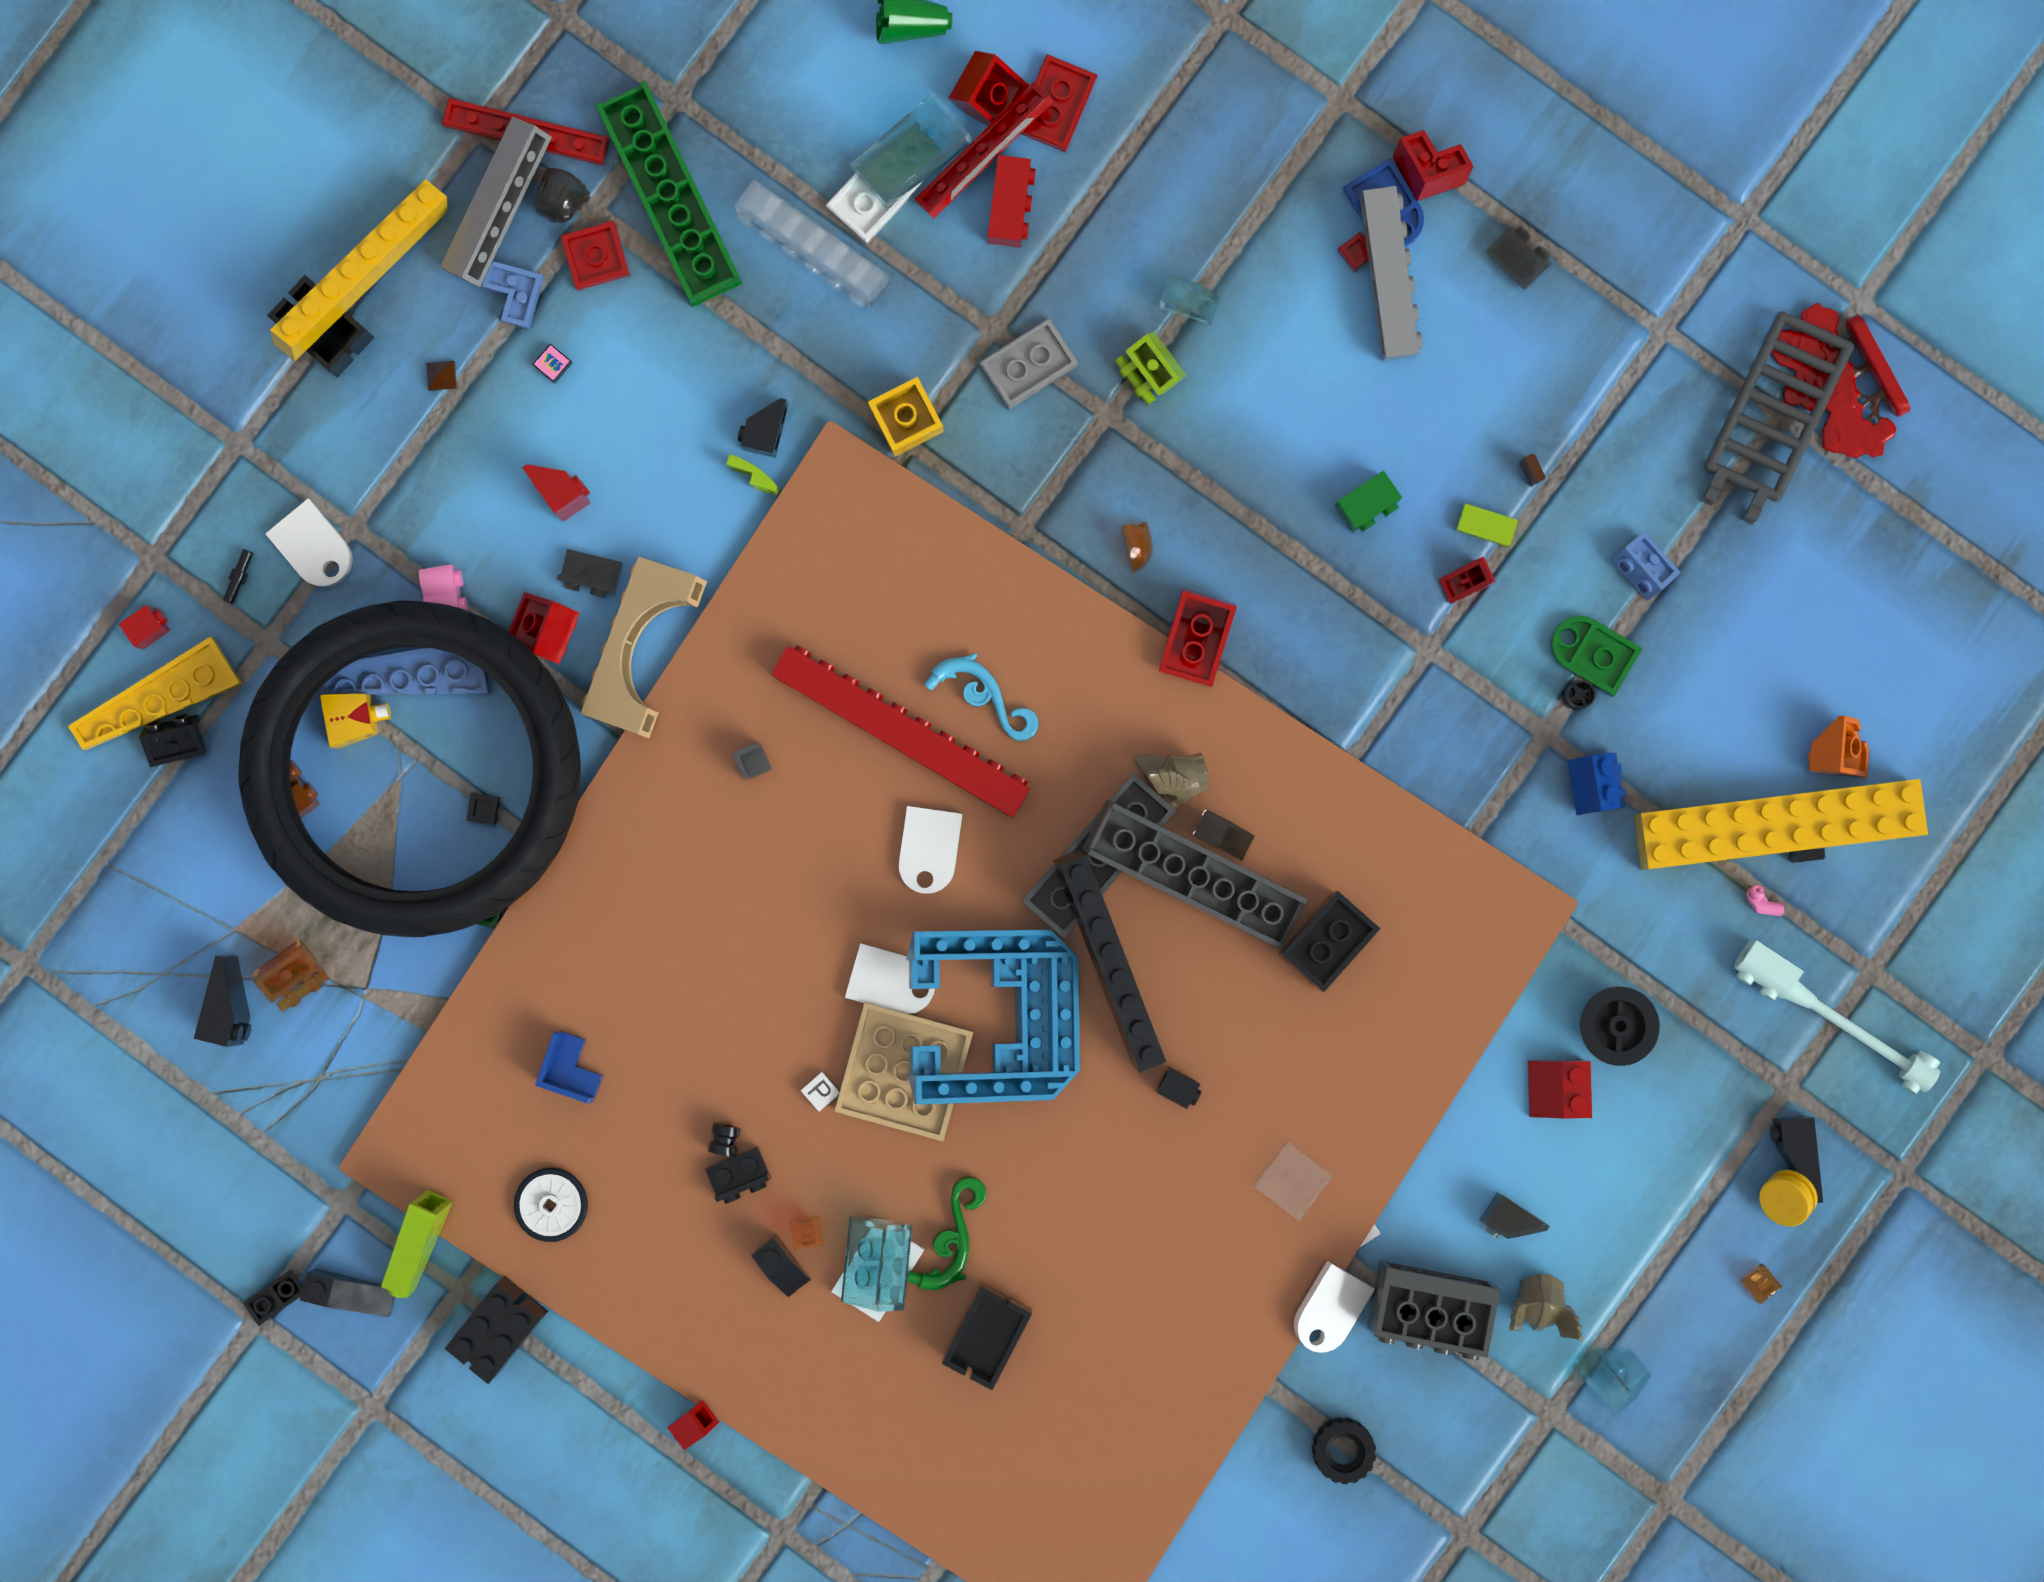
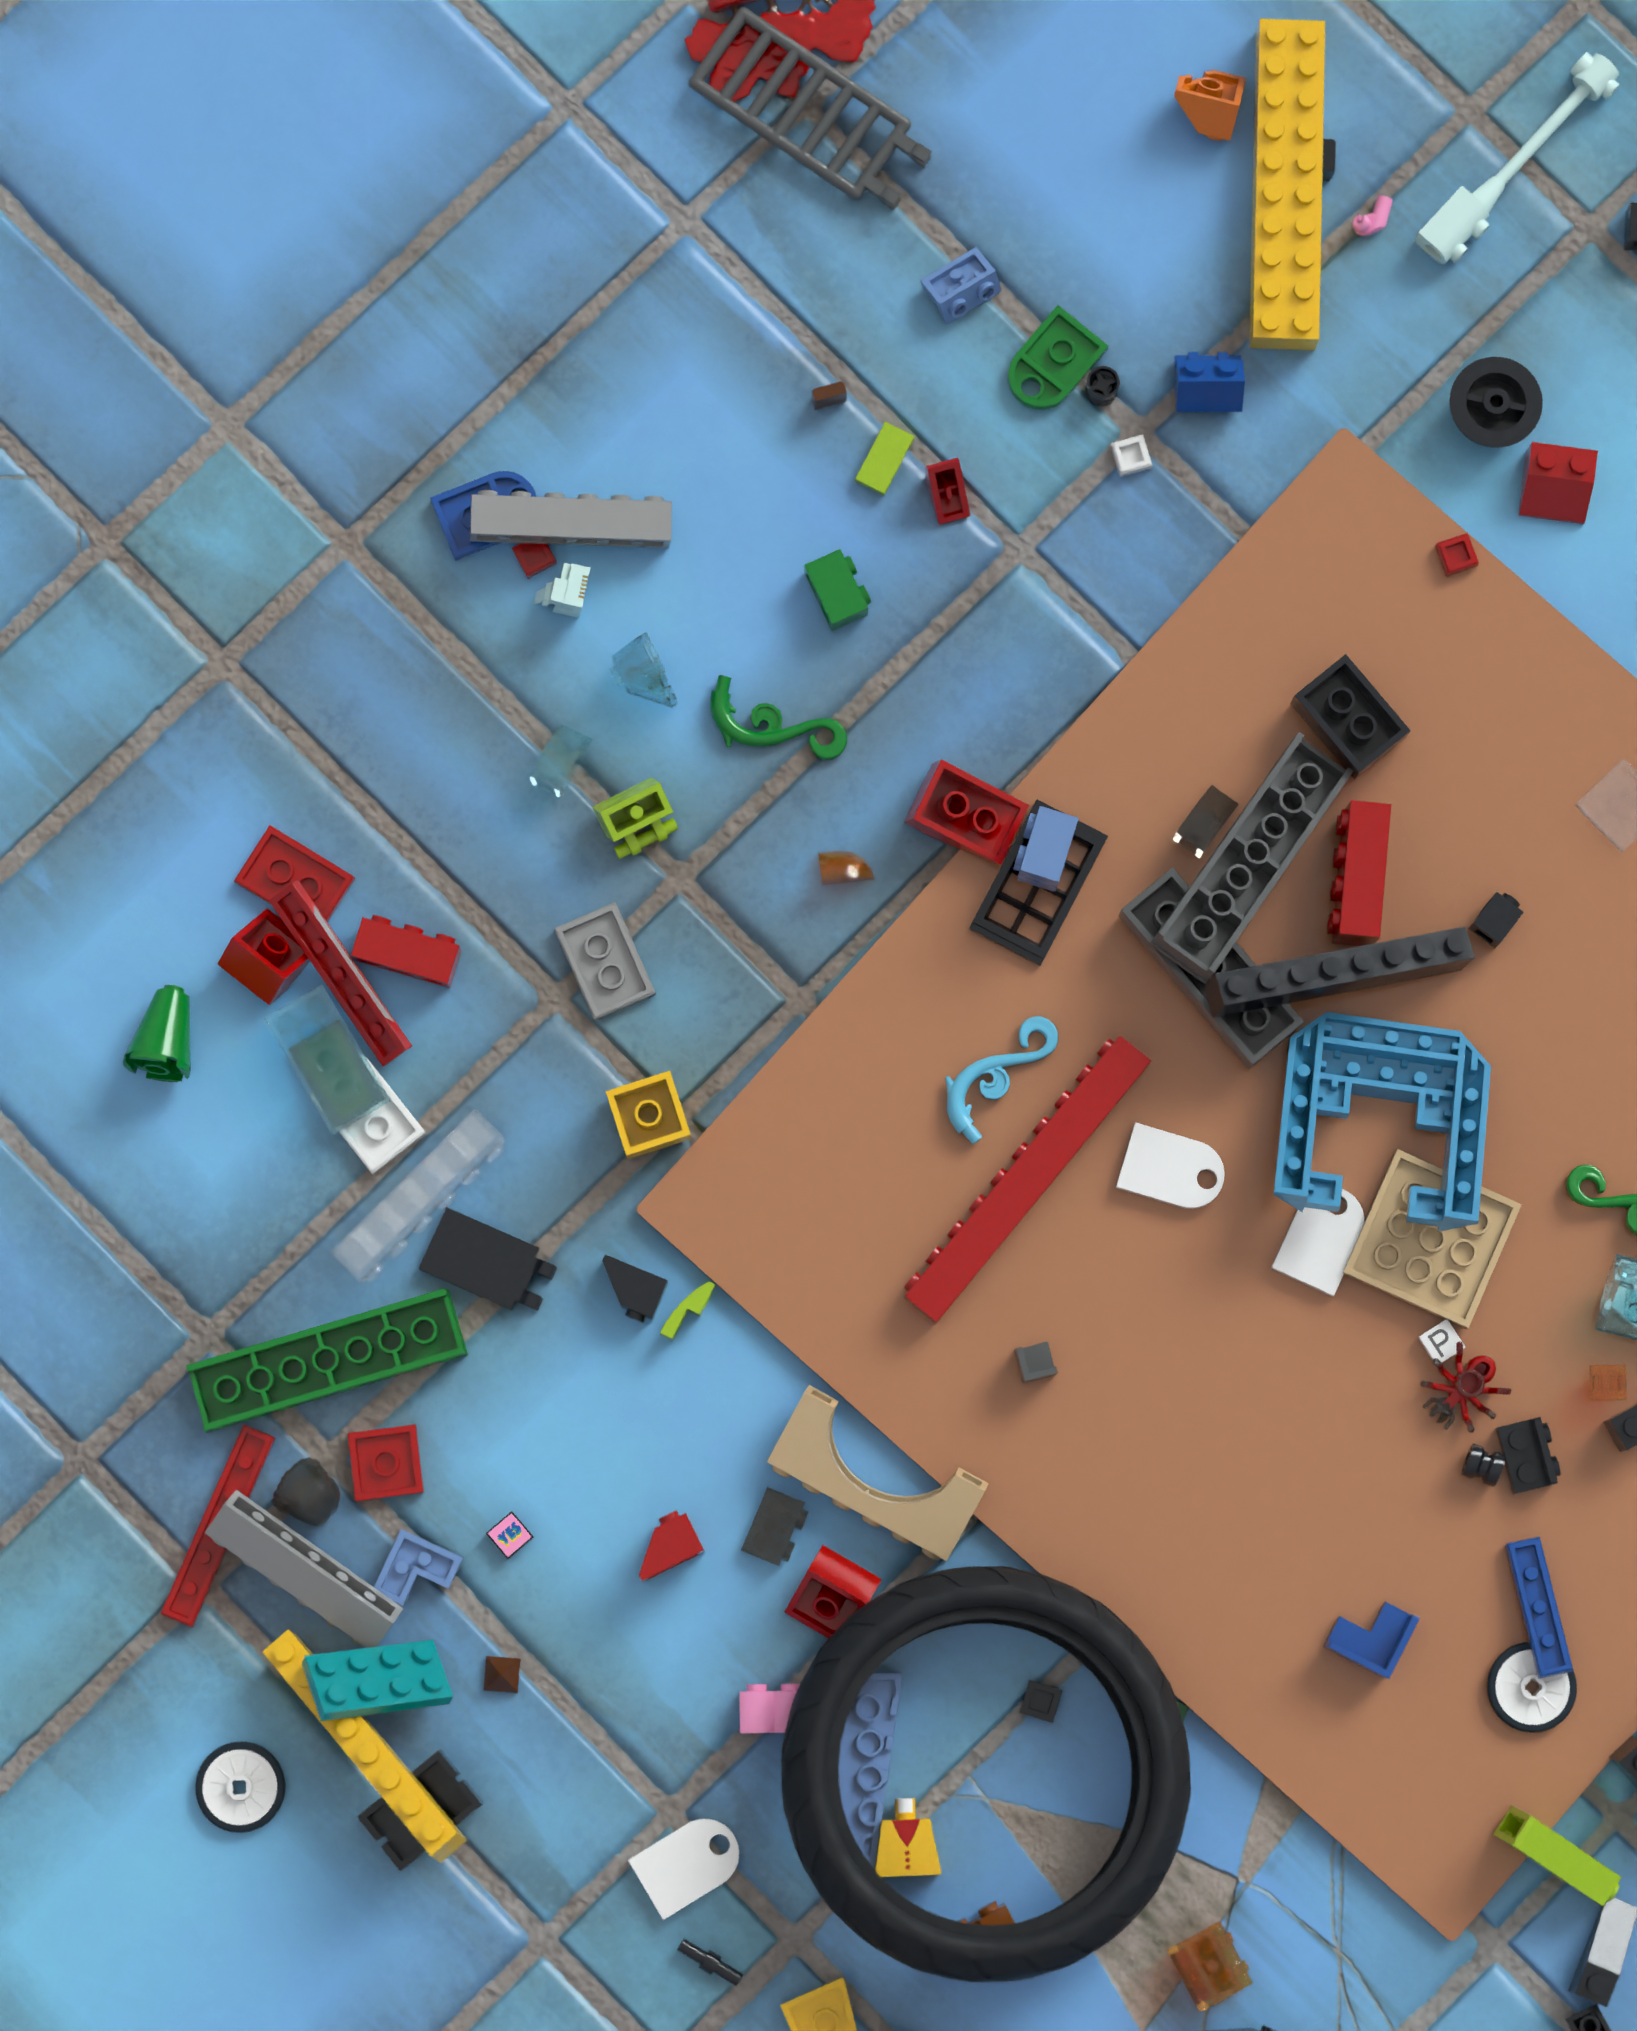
camera: 85 degrees left, 5 degrees down
dark tan helmet [1134,753,1209,808] -> none
red panel [1393,130,1474,201] -> none
clear smoke bracket [1486,225,1552,290] -> none
none -> white wheel [195,1742,285,1833]
none -> teal plate [302,1640,453,1721]
none -> black tile [419,1207,557,1311]
none -> light aqua piece [534,563,591,618]
none -> clear light blue slope [609,632,677,708]
none -> green plant [710,675,847,760]
none -> black piece [969,799,1108,966]
none -> medium blue brick [1013,806,1079,892]
none -> white tile [1111,435,1152,477]
none -> red brick [1327,800,1392,946]
none -> animal [1420,1342,1511,1433]
none -> red tile [1435,533,1479,577]
none -> blue tile [1505,1537,1573,1679]

